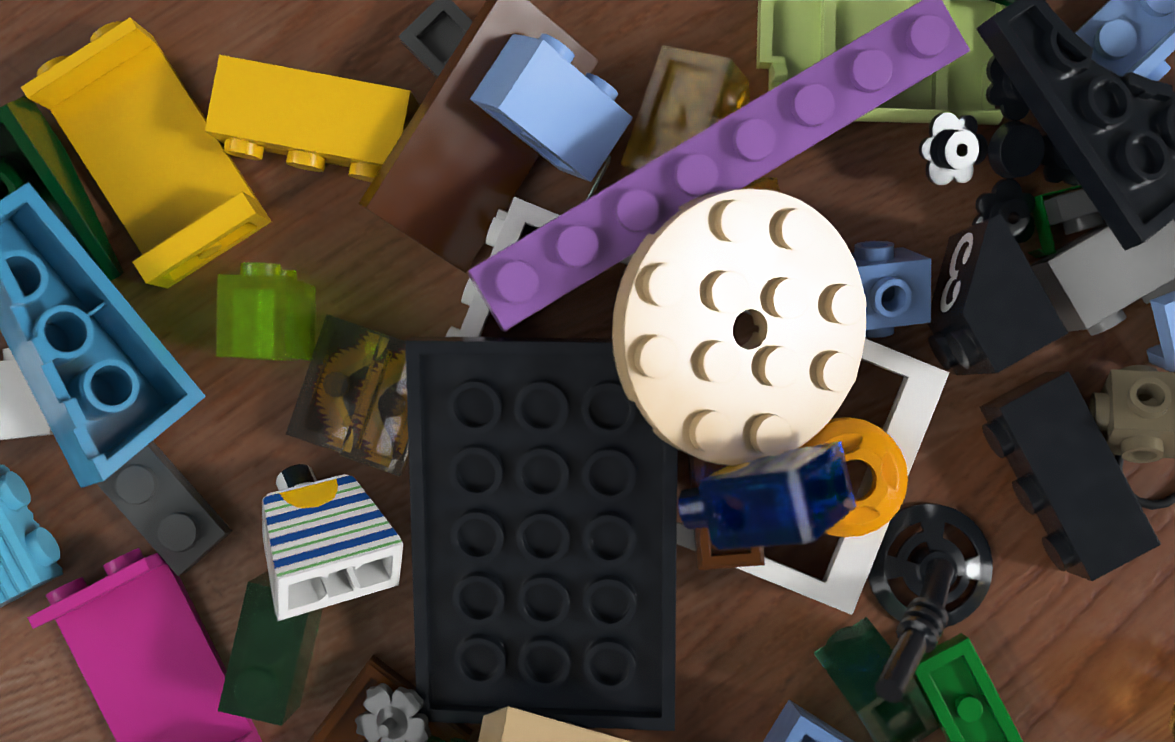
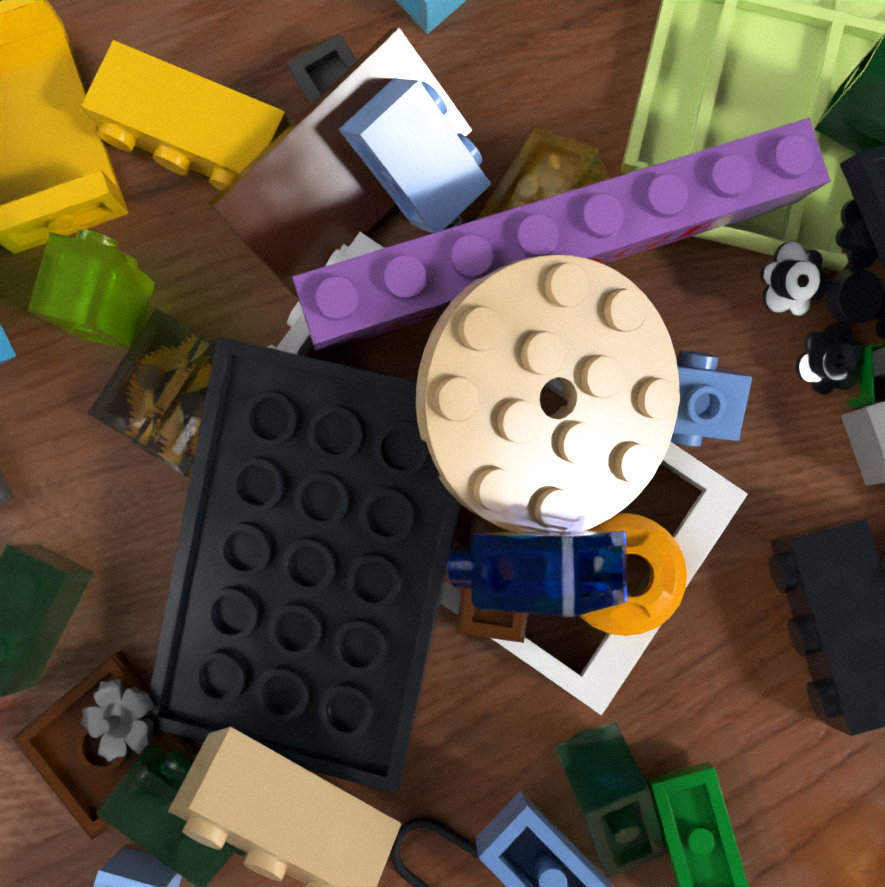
camera: 10 degrees right, 5 degrees down
white torso [262,464,403,621] -> none
black dish [868,503,993,703] -> none
black slope [927,213,1068,375] -> none

